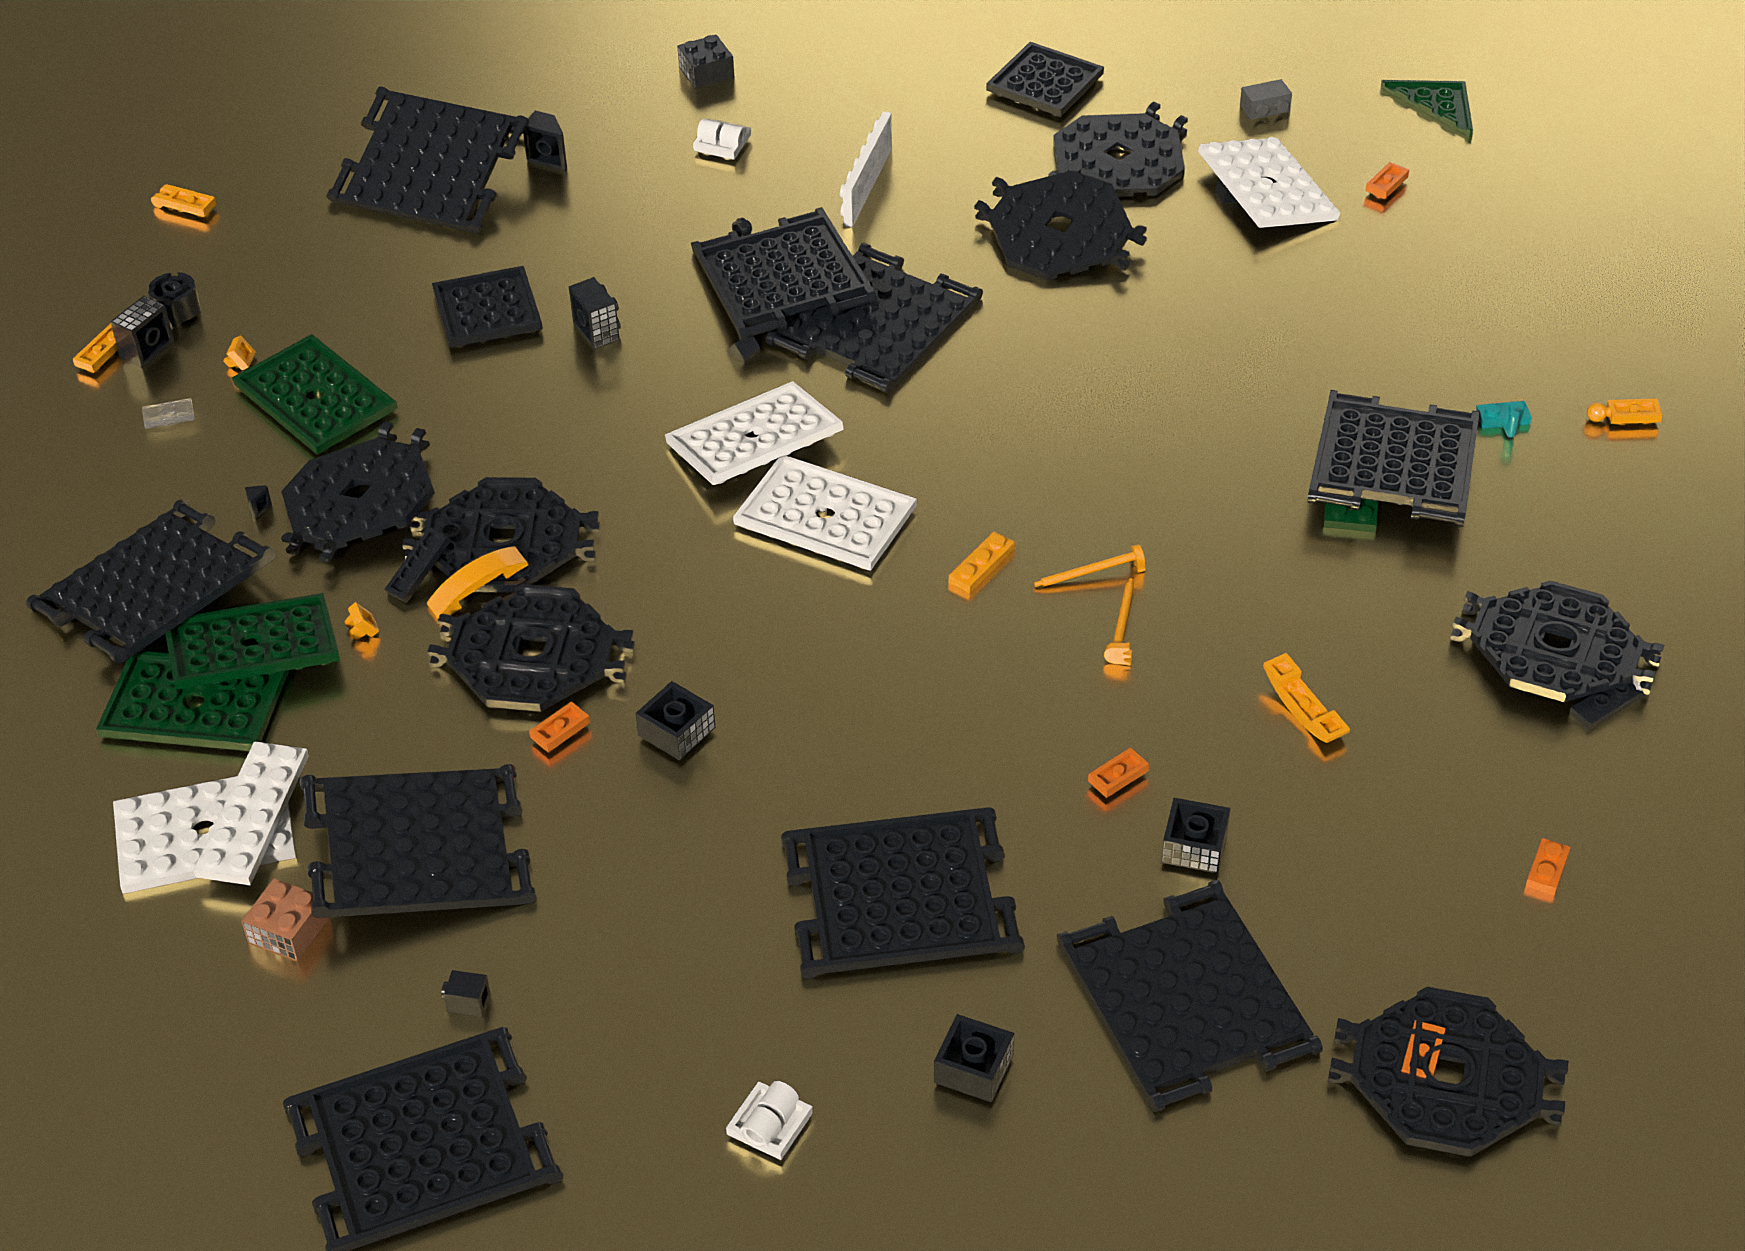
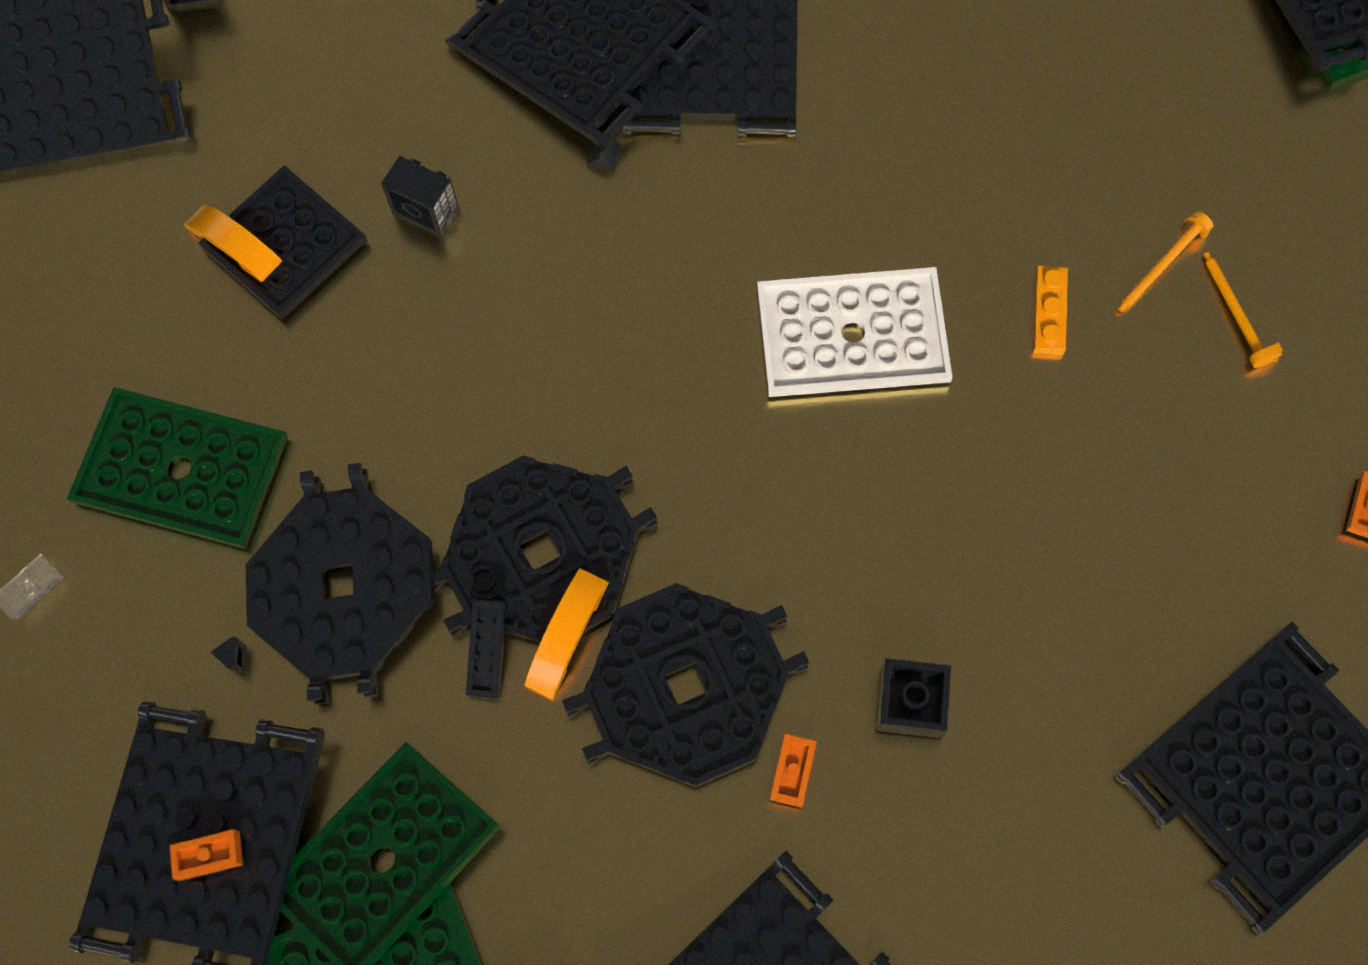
camera: 30 degrees left, 25 degrees up
light orange tile [223,335,256,370] -> none
light orange tile [344,602,379,640] -> none
white plate [665,381,844,485] -> none
none -> orange plate [170,829,243,881]
none -> light orange slope [183,204,282,282]

